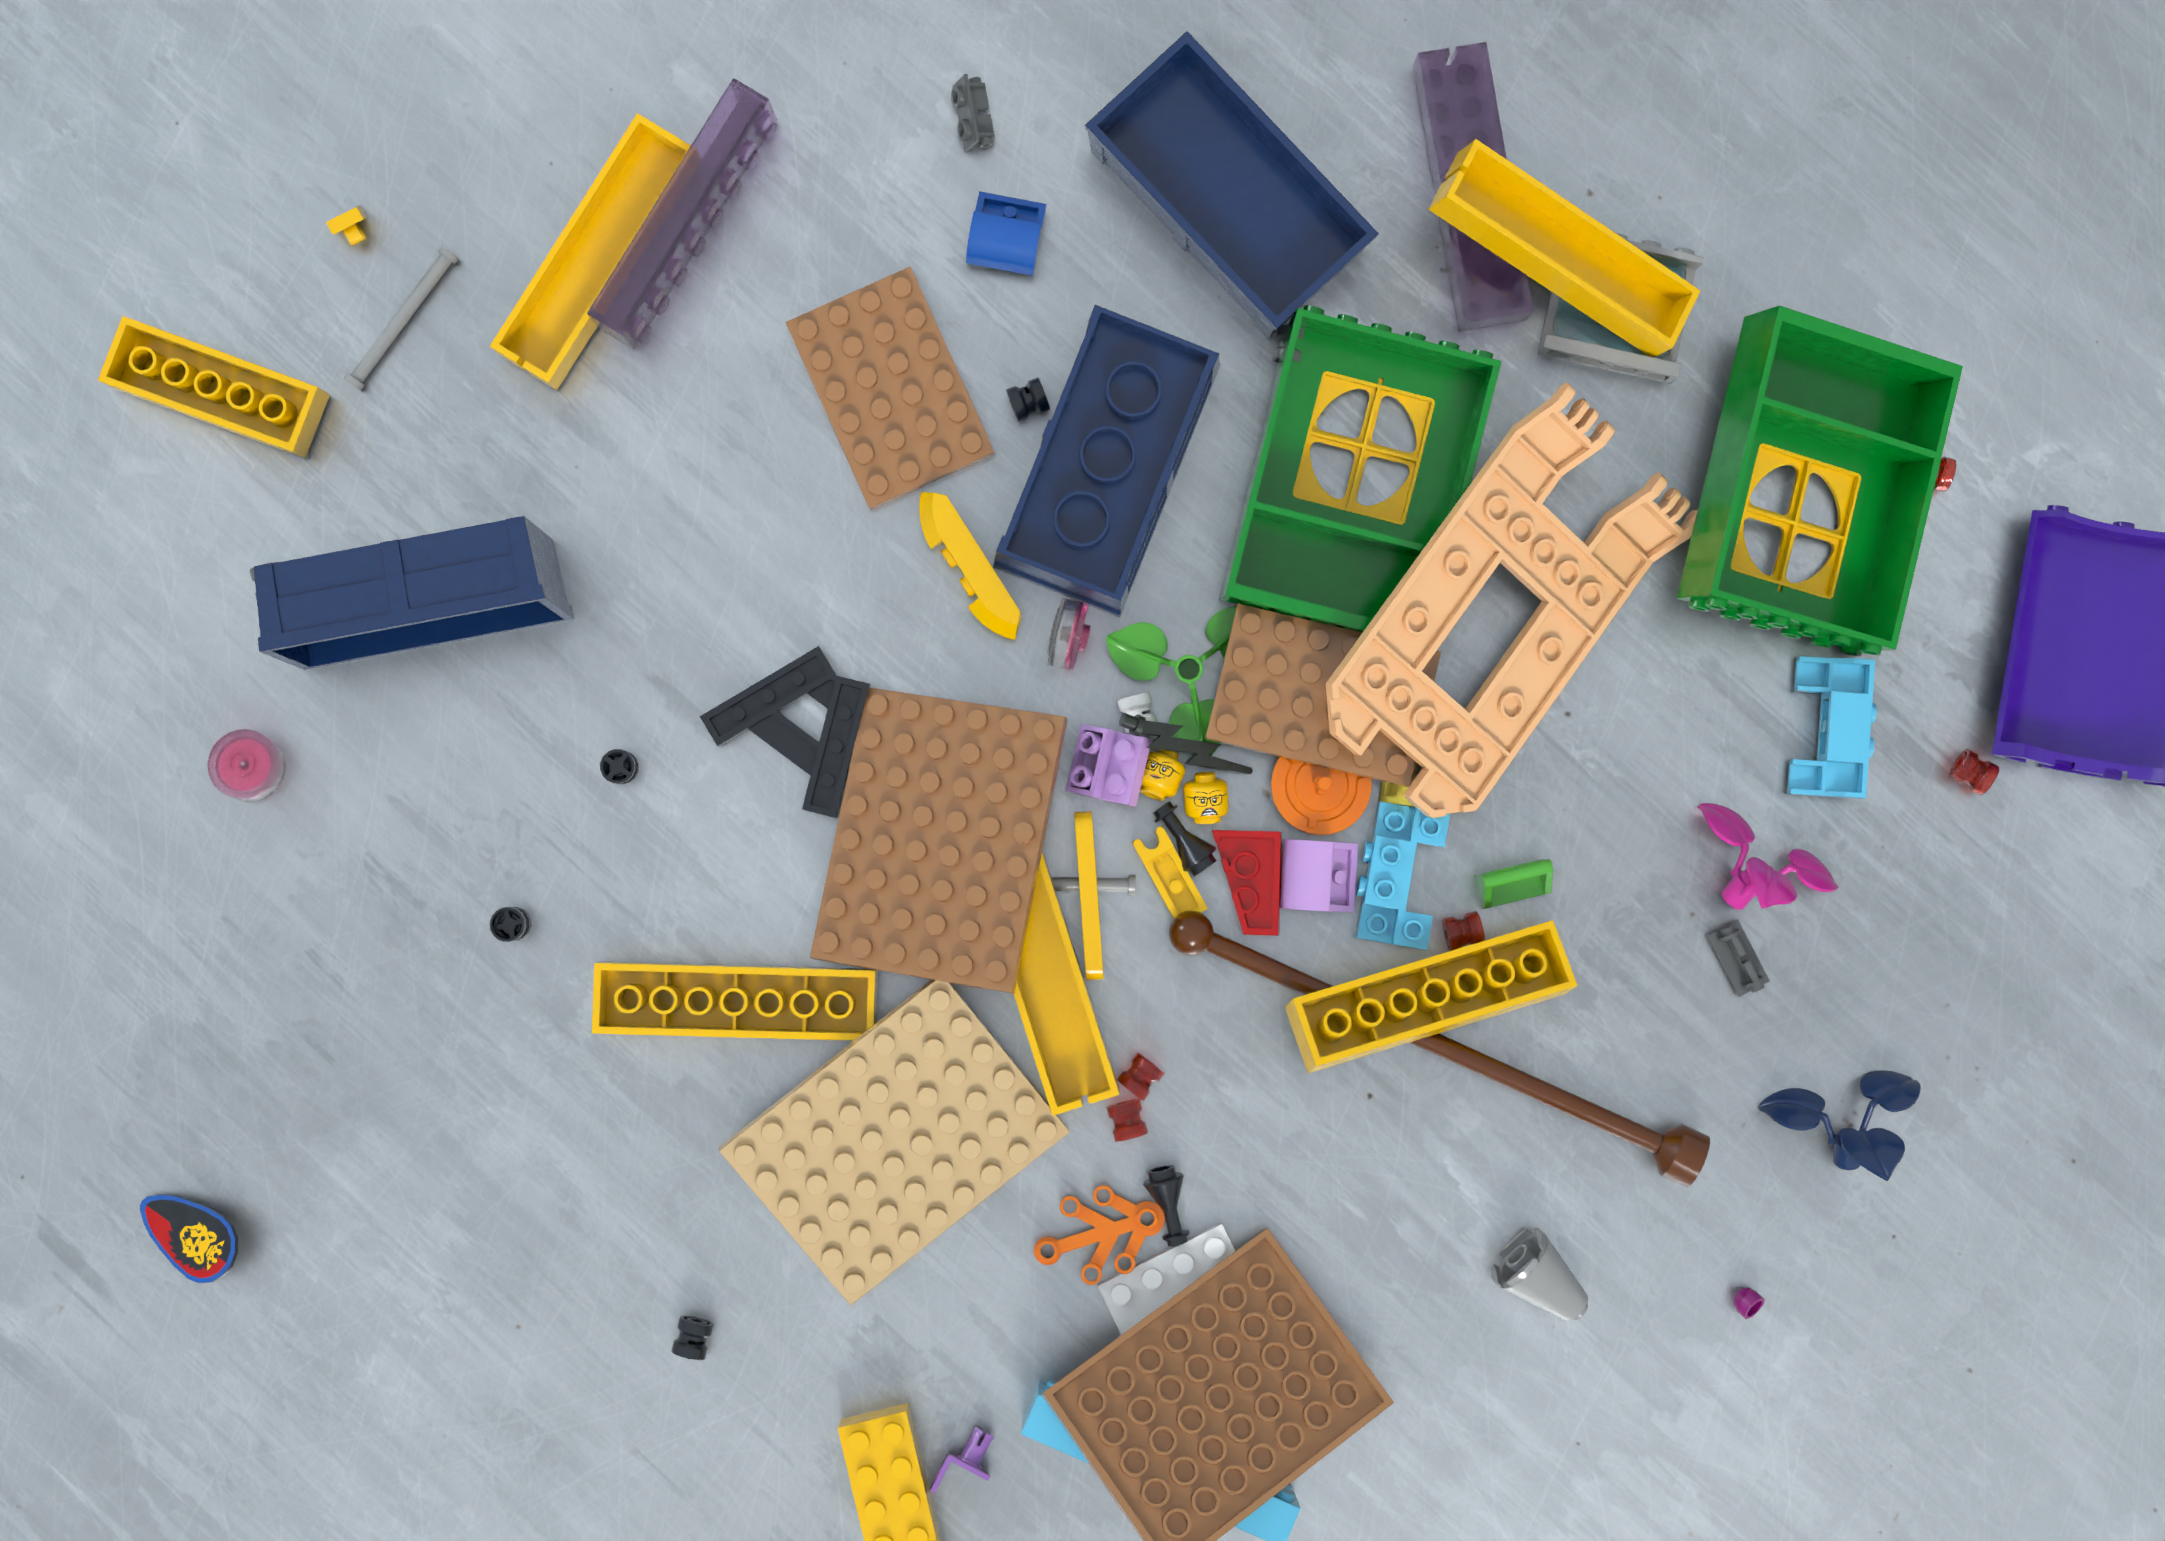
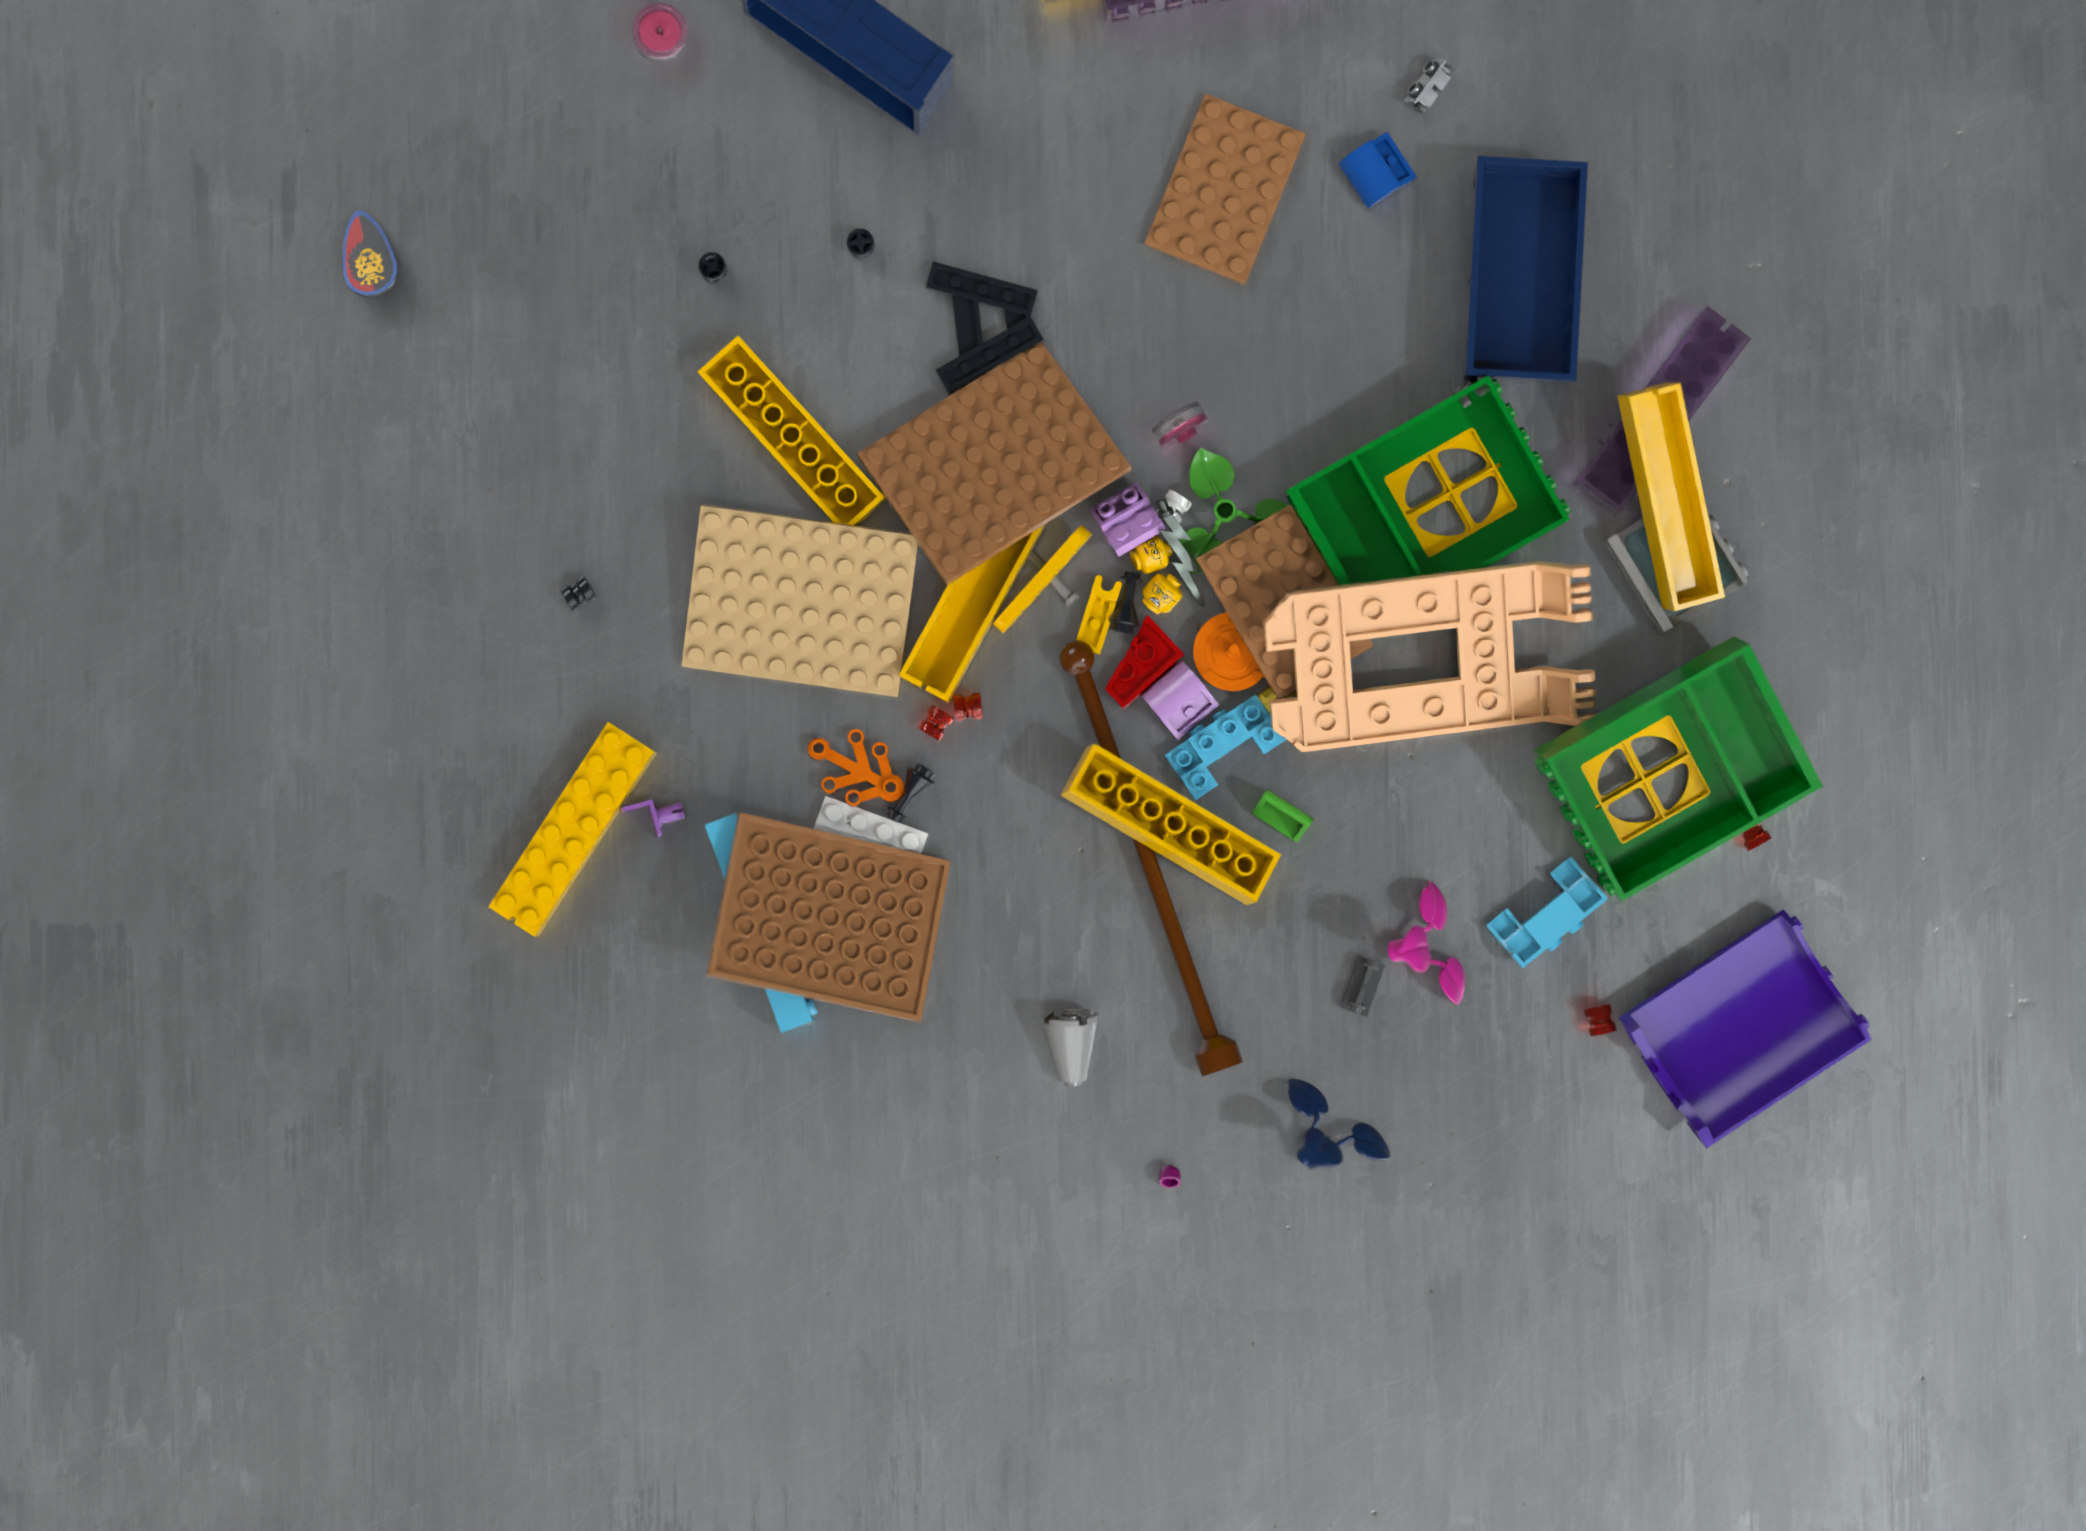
camera: 55 degrees right, 0 degrees up
yellow brick [919,492,1021,640] -> none
dark blue piece [993,305,1220,618] -> none
black wheel [1006,377,1050,422] -> none
clear red wheel [1442,911,1485,951] -> none

